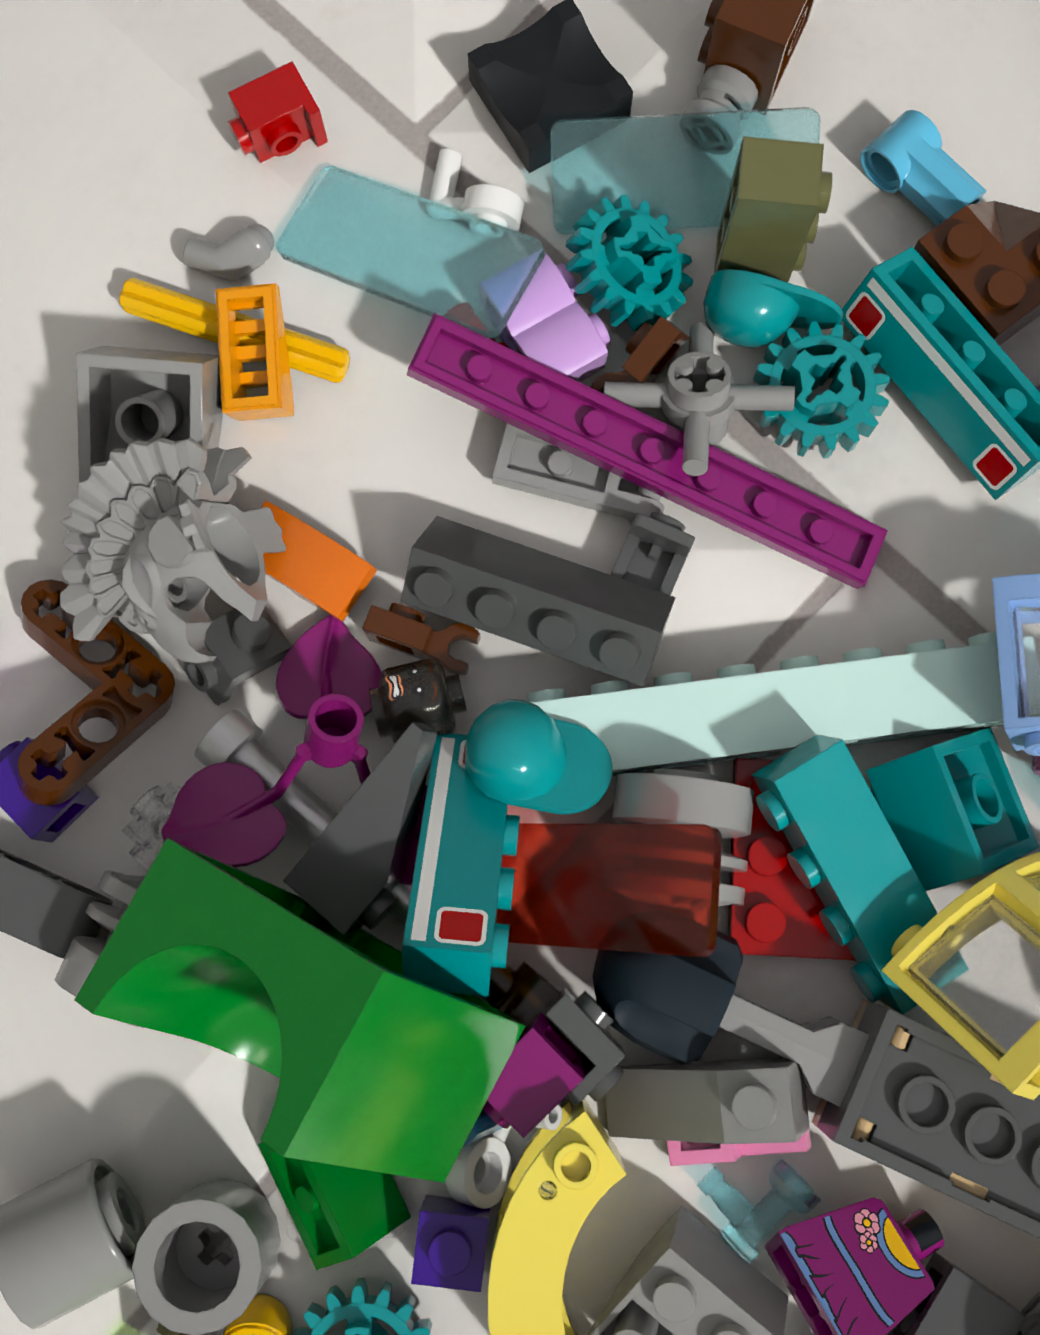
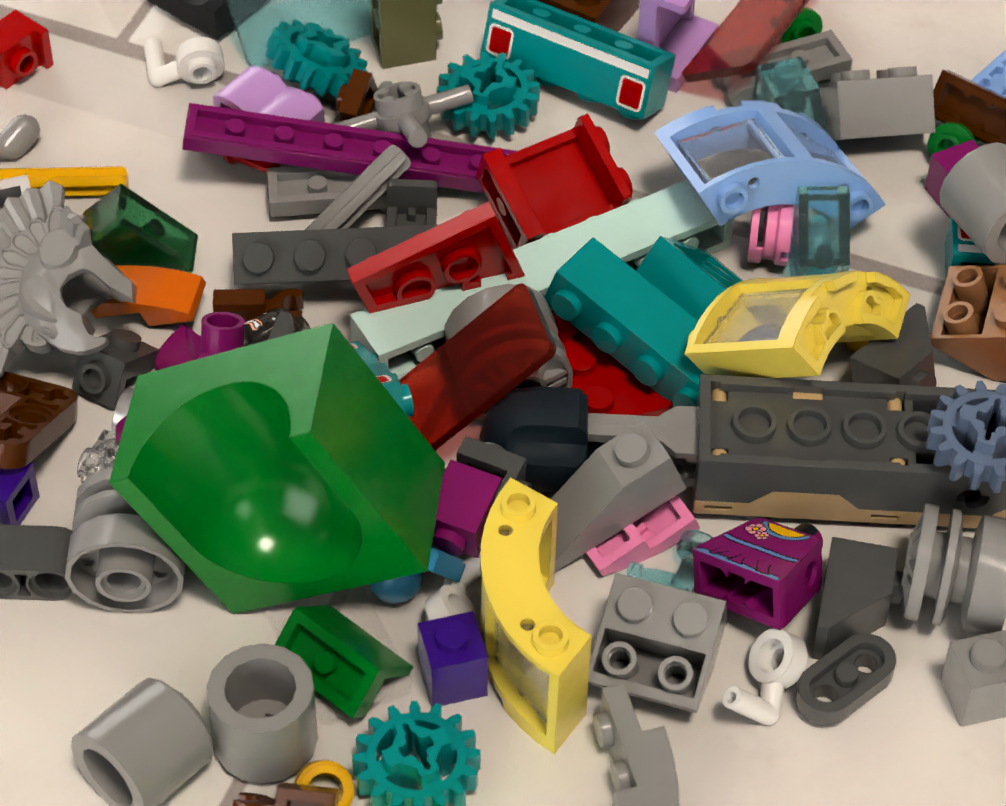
camera: 25 degrees left, 30 degrees down
light orange slope [215,283,294,421] -> none
clear light blue piece [276,166,545,338] -> none
teal cap [465,699,613,814] -> none
teal cap [703,269,844,348] -> none
none -> clear green slope [83,184,198,273]
none -> light grey axle [305,145,411,230]
none -> red wing [347,201,525,313]
none -> red panel [476,114,633,249]

